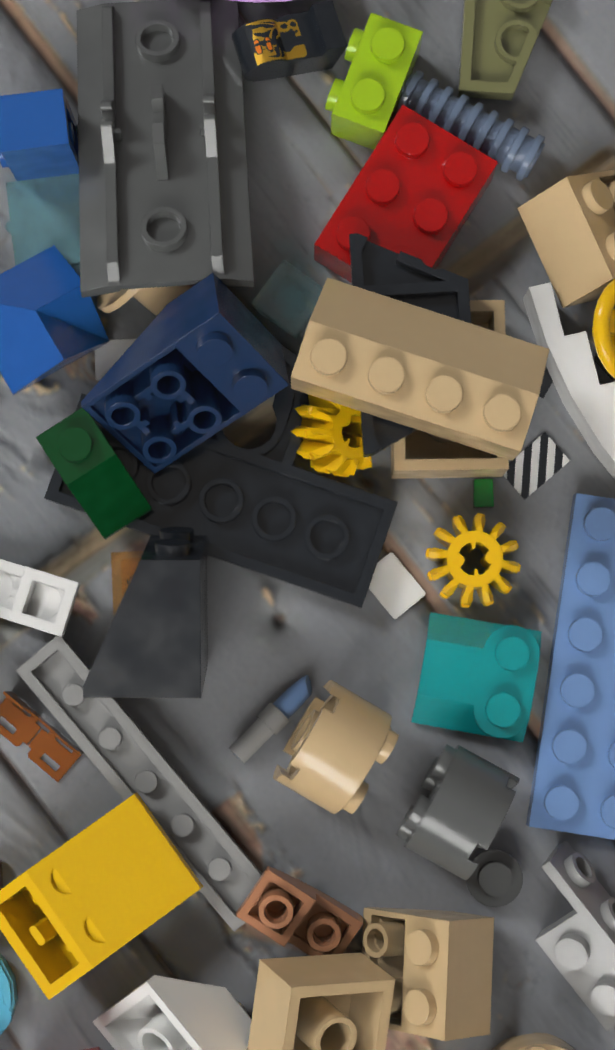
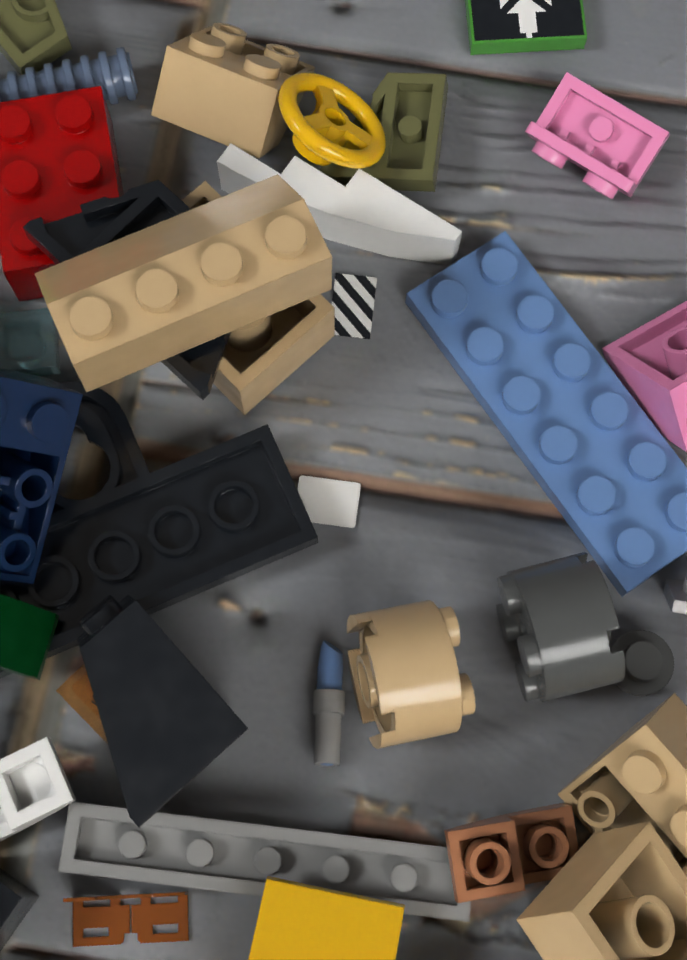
camera: 45 degrees left, 10 degrees down
yellow gear [290,394,385,477] -> none
teal slope [411,612,542,742] -> none
yellow gear [425,513,521,608] -> none
green piece [473,479,494,508] -> none

